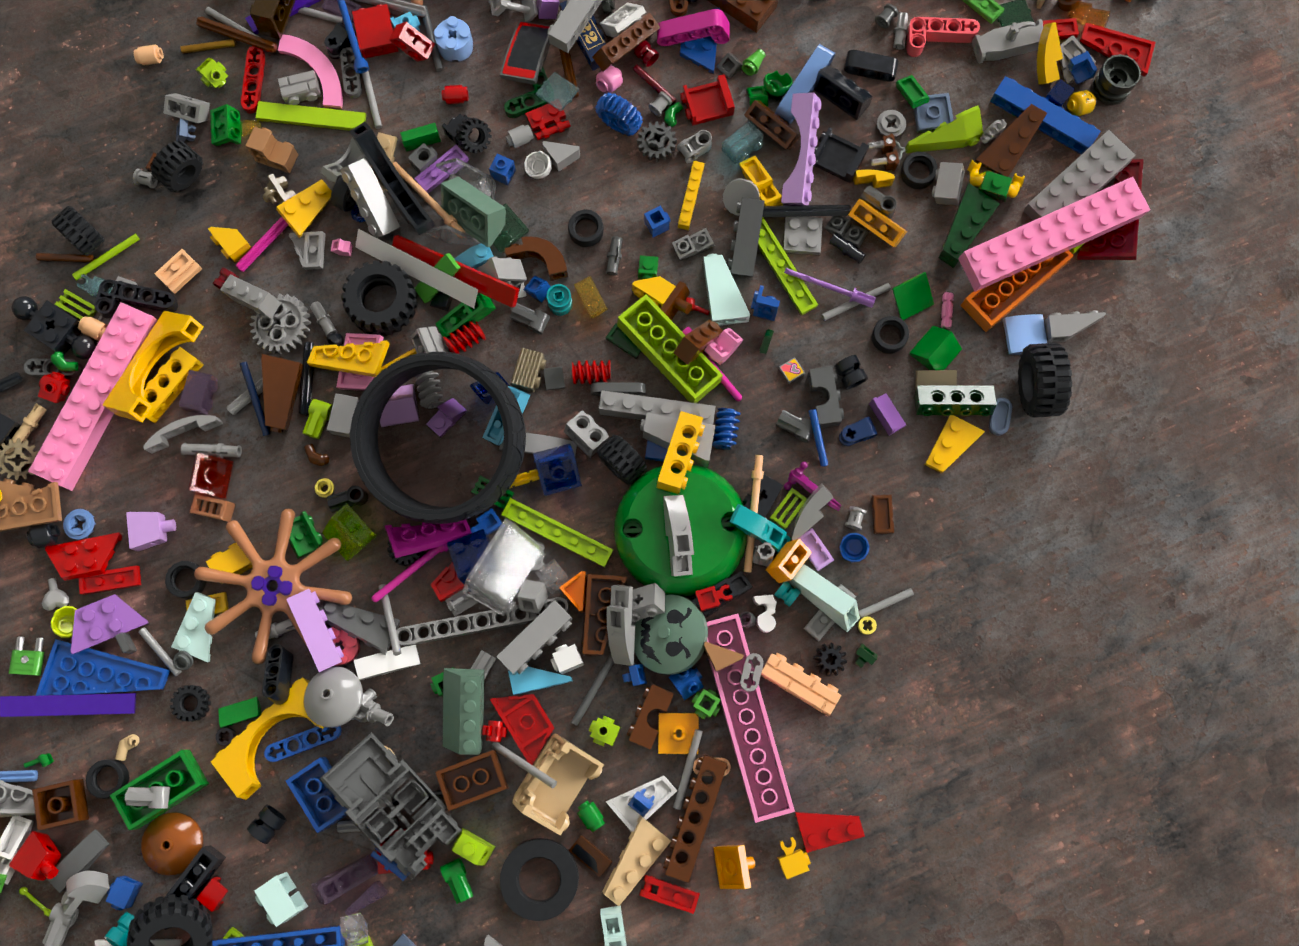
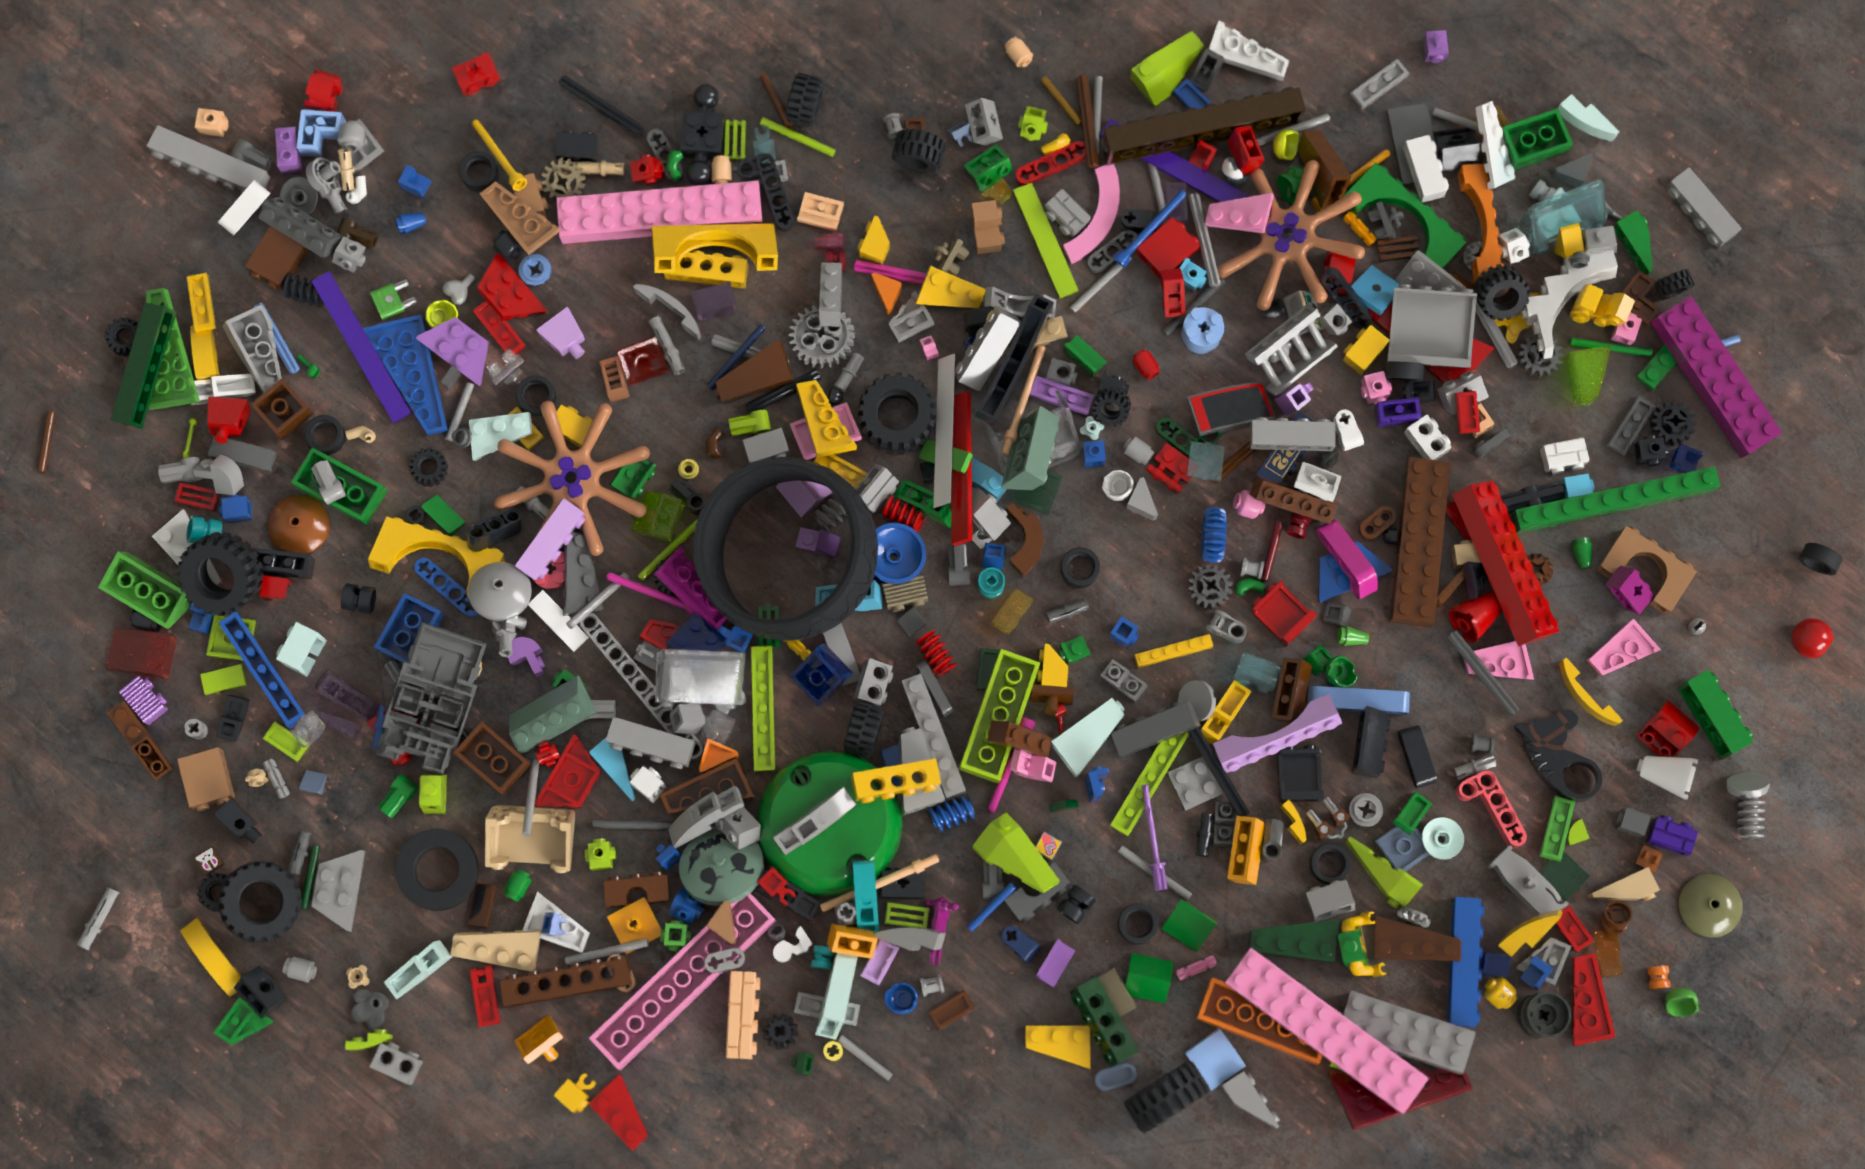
camera: 60 degrees right, 0 degrees up
none -> red tile [174,482,220,512]
none -> clear hips [487,349,524,385]
none -> medium lavender brick [508,637,545,677]
none -> lime bar [637,519,698,581]
none -> clear pink cone [815,231,846,251]
none -> orange slope [871,273,902,315]
none -> blue dish [874,523,926,584]
none -> lime wedge [972,813,1060,893]
none -> yellow arm [1041,133,1070,155]
none -> light aqua plate [1080,416,1104,440]
none -> light aqua dish [1422,818,1464,860]

